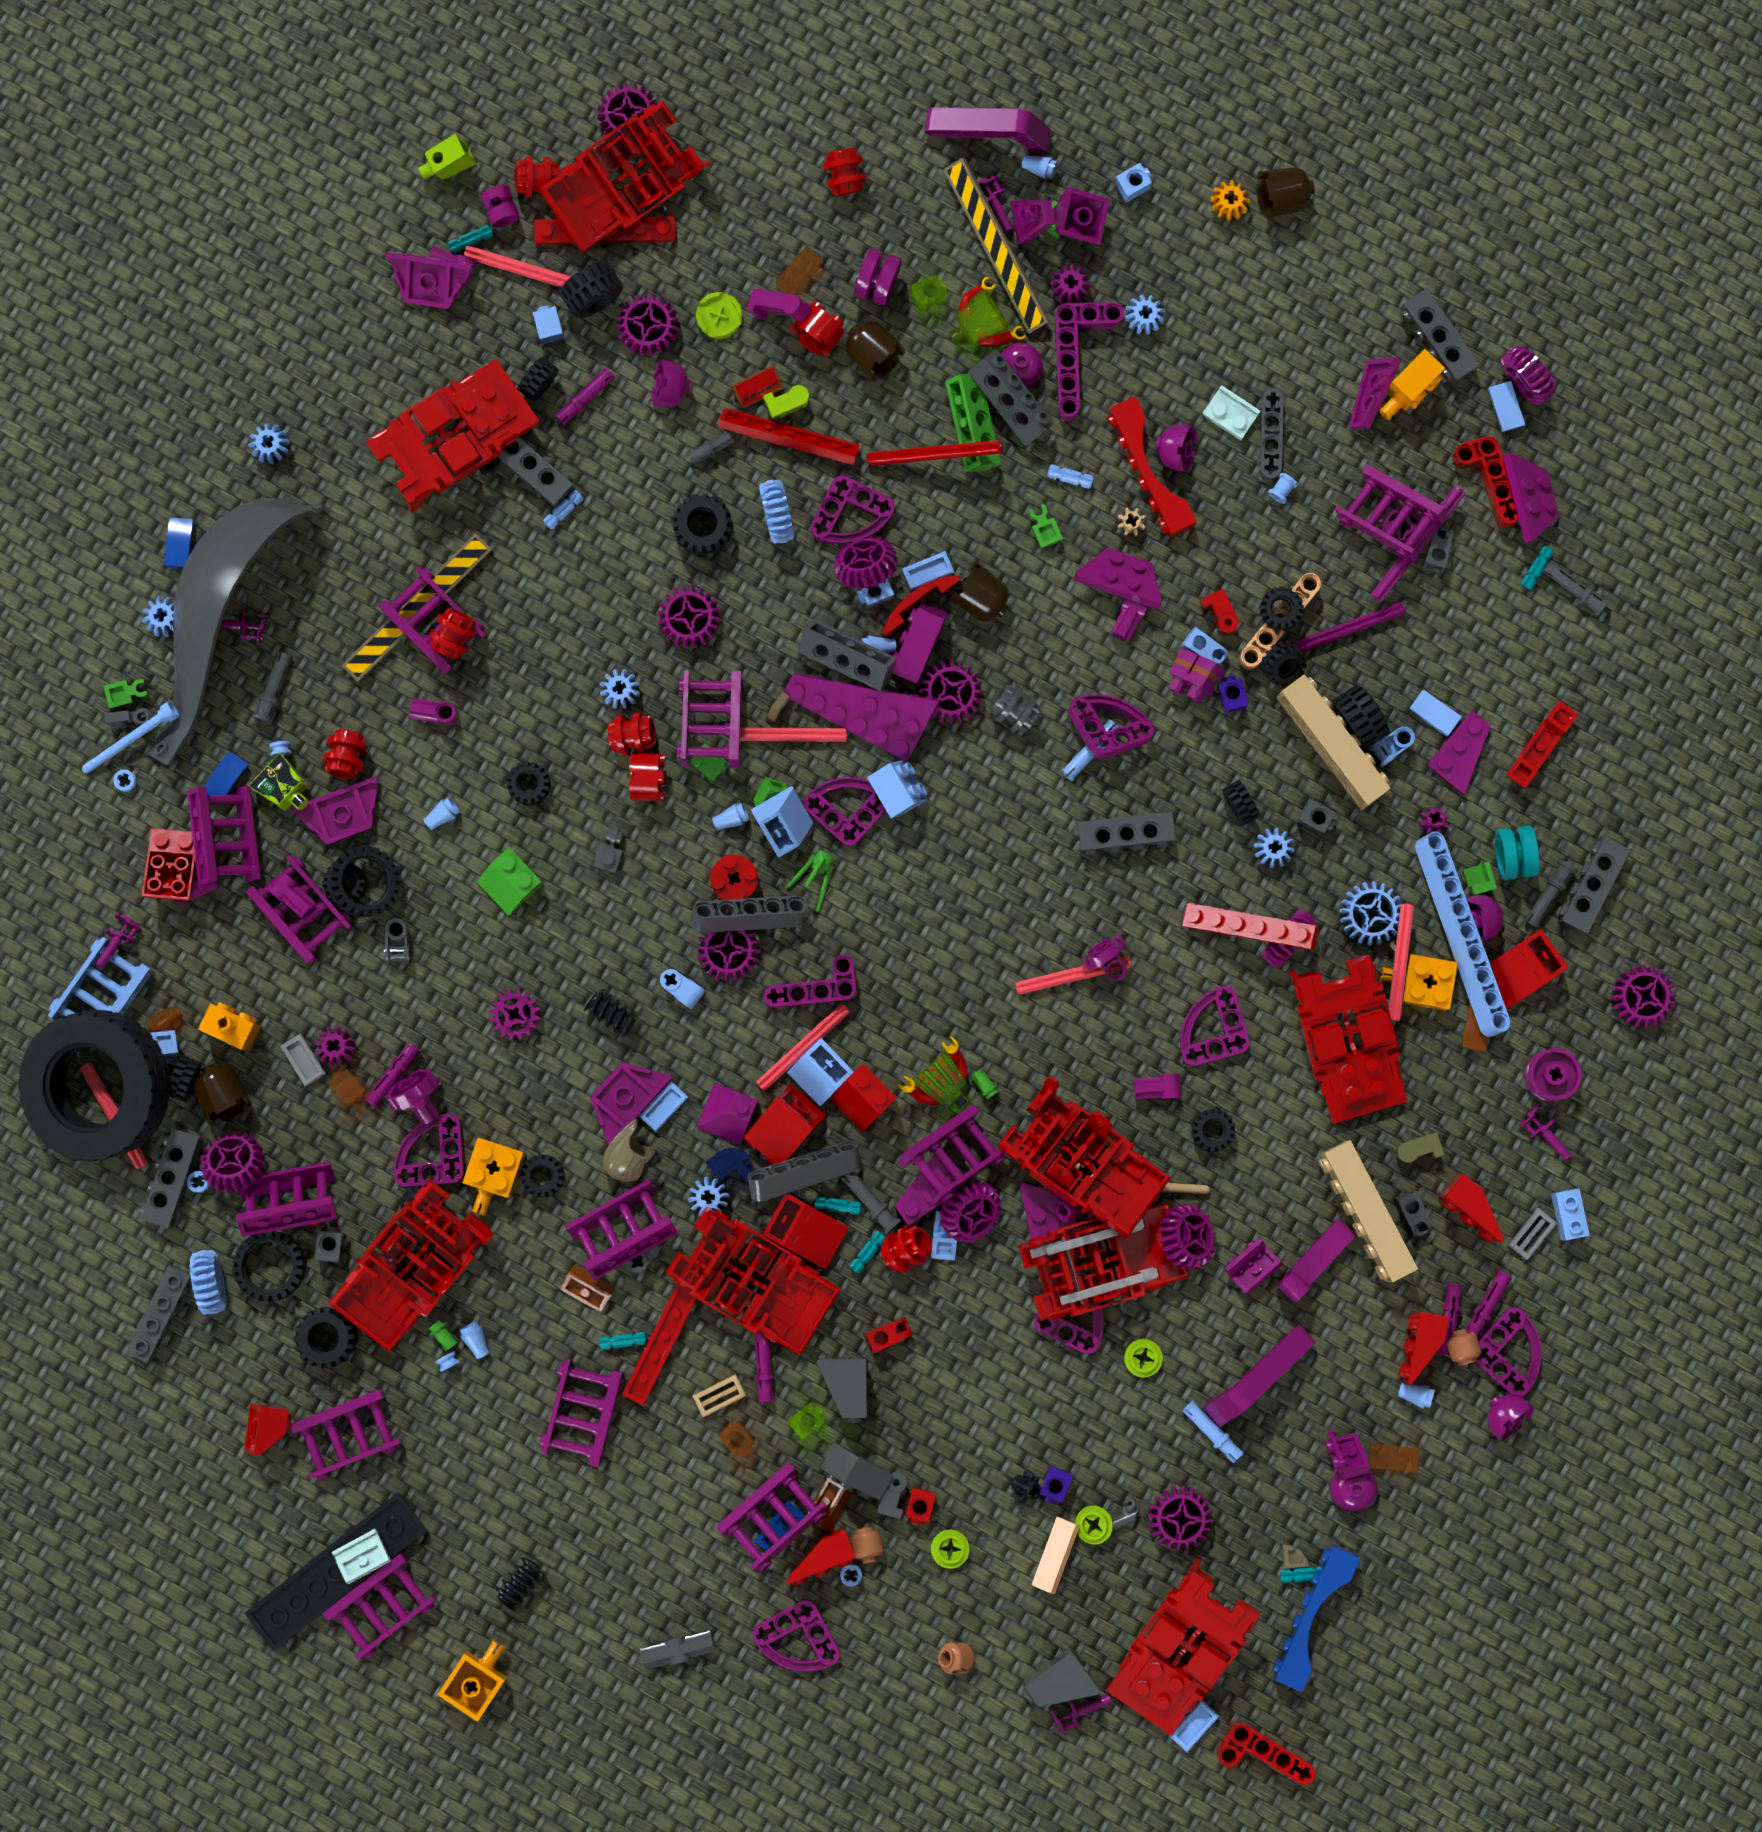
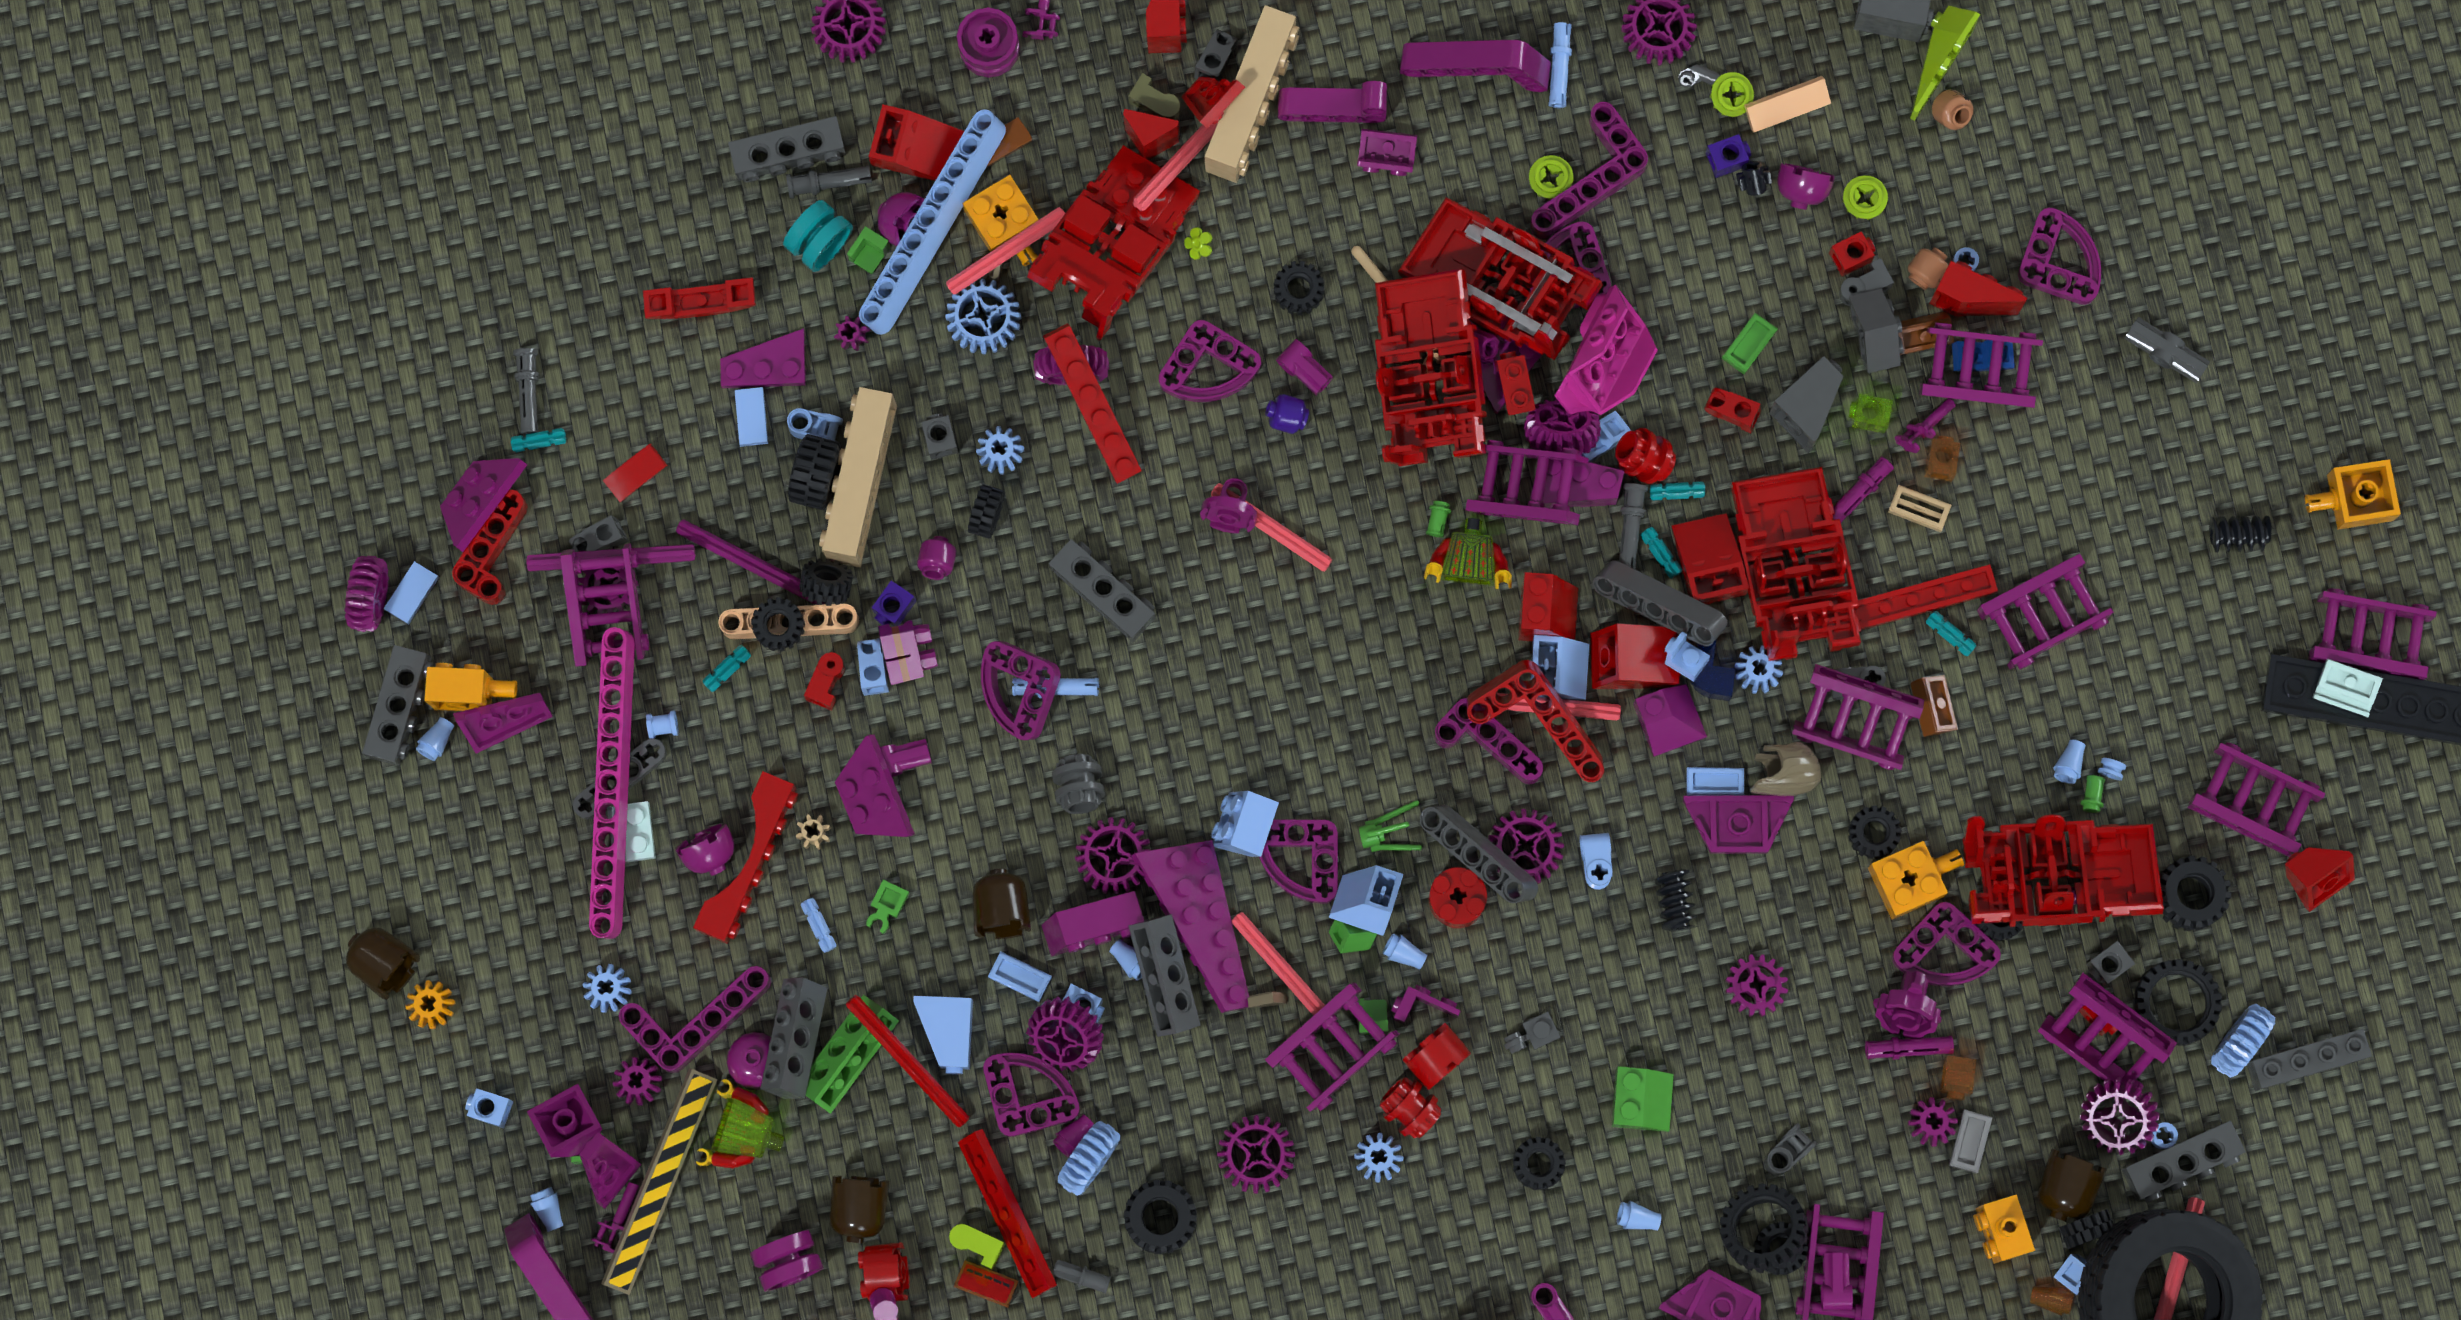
camera: 125 degrees left, 5 degrees down
red slope [883,575,961,638] -> none
clear neon green brick [910,274,948,312] -> none
magenta gear [1158,1204,1217,1270] -> none
none -> light blue cone [416,717,454,761]
none -> dark pink beam [589,627,635,939]
none -> red slope [603,444,668,502]
none -> teal axle [702,645,751,692]
none -> light blue slope [913,996,973,1074]
none -> magenta head [917,536,956,580]
none -> magenta cone [1053,1114,1094,1157]
none -> red slope [1123,109,1180,160]
none -> coral axle [1133,122,1218,211]
none -> red wing [1181,77,1245,129]
none -> lime plant [1184,227,1212,260]
none -> dark purple head [1265,394,1309,434]
none -> magenta bracket [1391,985,1460,1025]
none -> red beam [1466,660,1604,782]
none -> red bracket [1494,351,1536,415]
none -> magenta beam [1530,102,1648,239]
none -> dark pink slope [1554,285,1658,415]
none -> light blue bracket [1664,631,1710,682]
none -> bright green tile [1722,313,1778,375]
none -> magenta cylinder [1777,163,1835,210]
none -> magenta piece [1895,398,1955,453]
none -> lime wedge [1910,6,1980,121]

